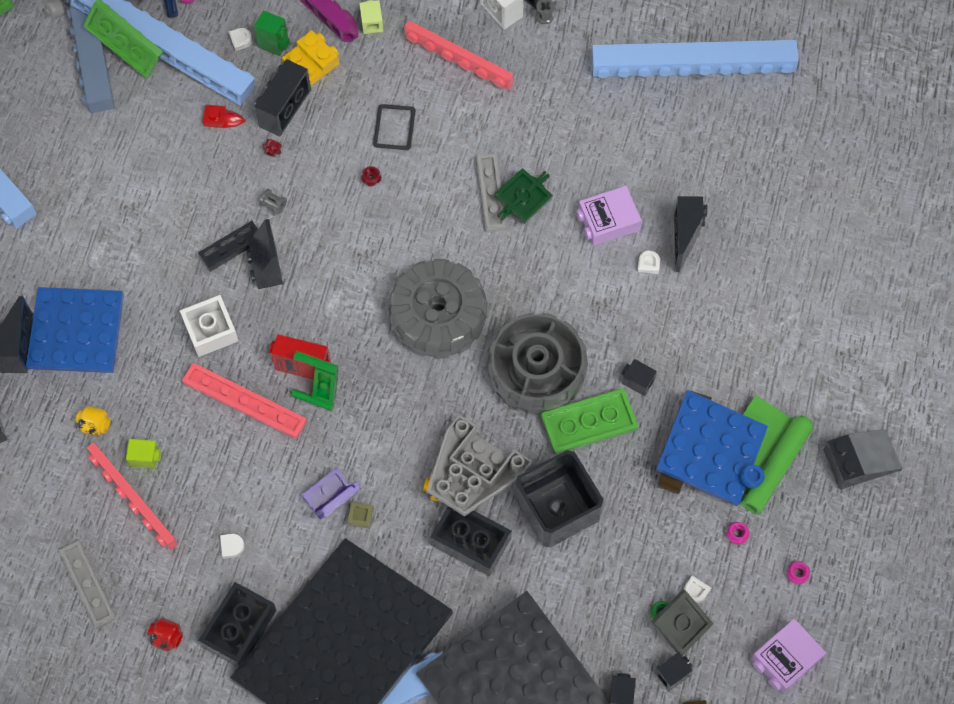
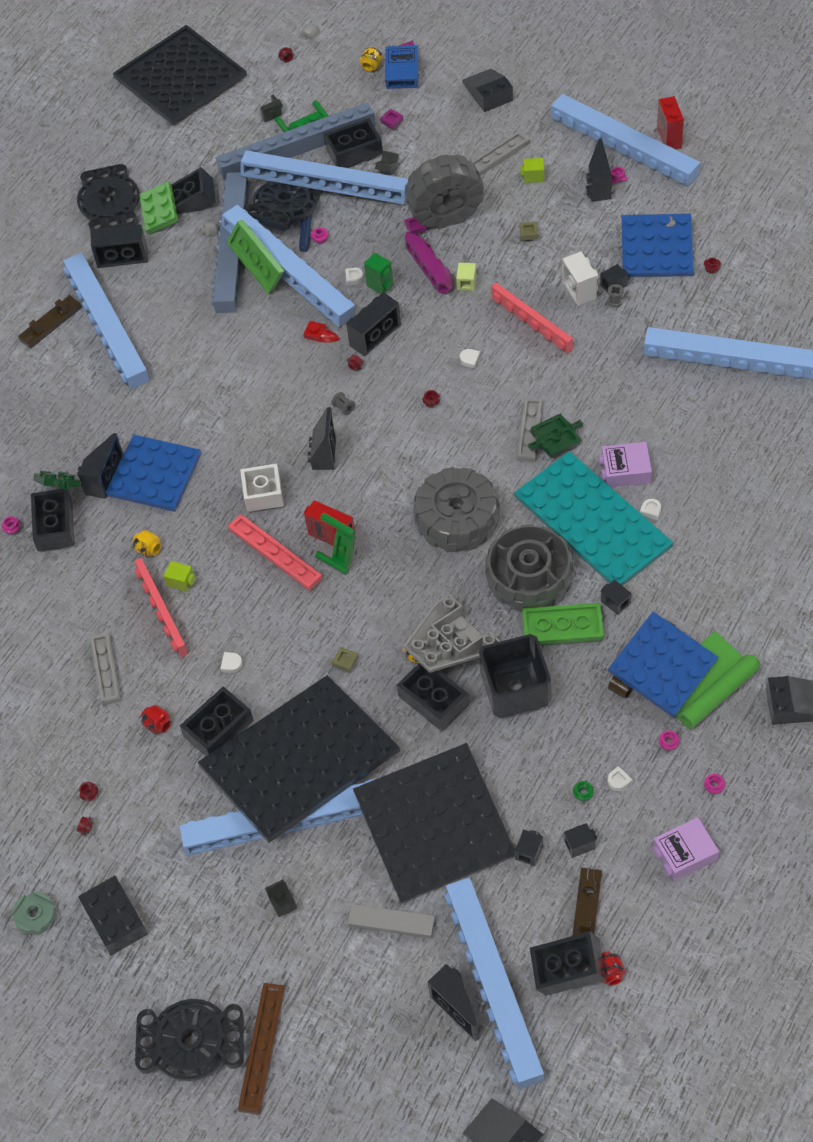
camera: 20 degrees right, 10 degrees down
black plate [198,221,258,272] -> none
yellow plate [282,30,339,86] -> none
plate [301,467,361,520] -> none
black piece [373,104,416,150] -> none
pearl dark grey plate [651,590,713,656] -> none
black slope [674,196,707,272] -> none
blue tile [741,465,765,488] -> none
none -> white tile [460,349,480,369]
none -> teal plate [514,451,673,586]

